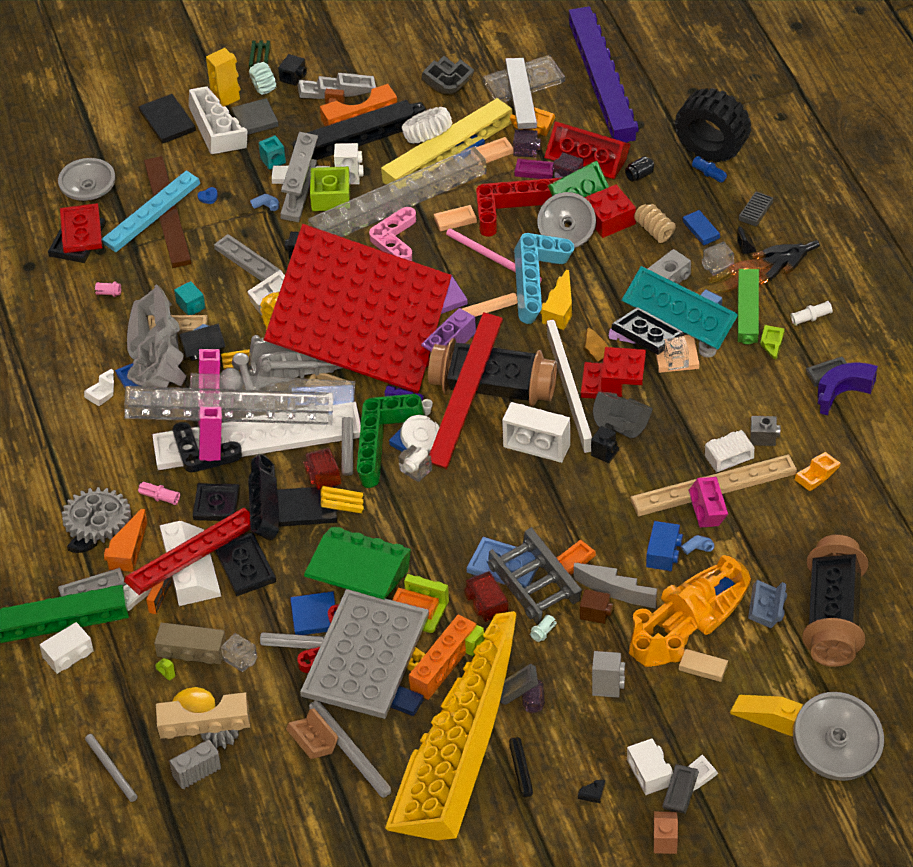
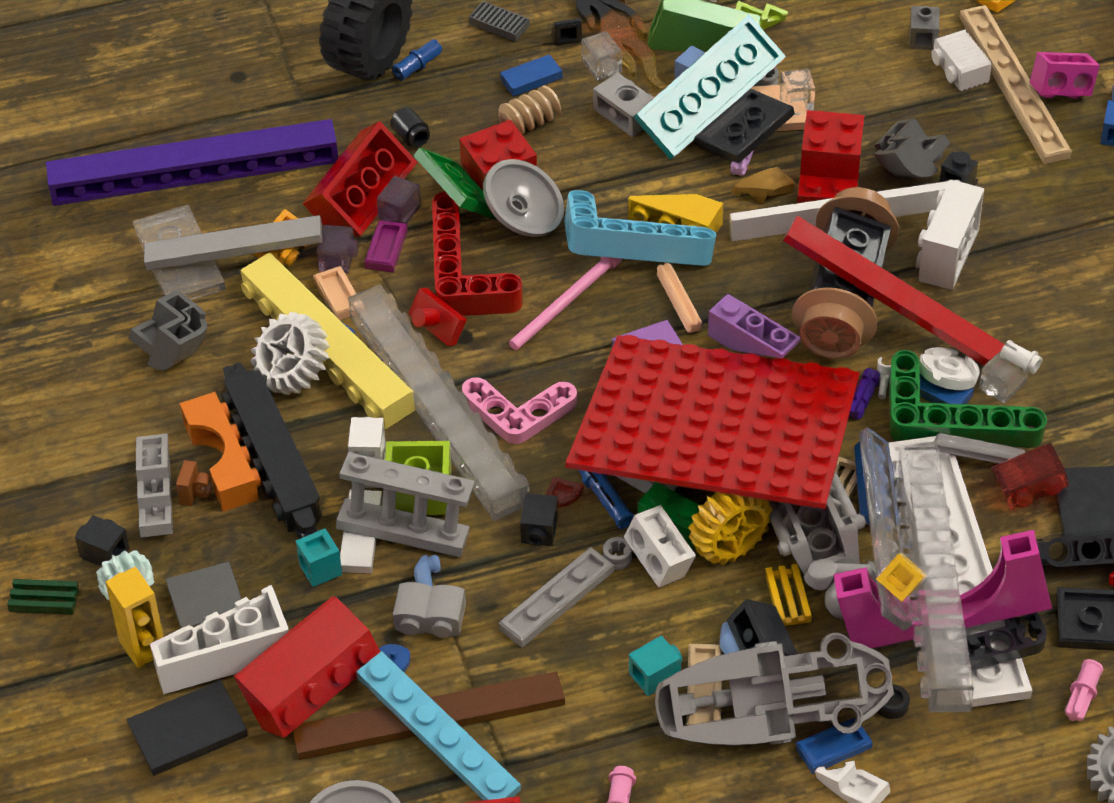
camera: 90 degrees left, 0 degrees up
yellow tile [321,486,364,514] -> none
light nougat tile [434,205,477,232] -> none
none -> red slope [233,596,380,738]
none -> light grey brick [393,582,466,638]
none -> red tile [408,288,467,346]
none -> yellow brick [876,553,928,602]

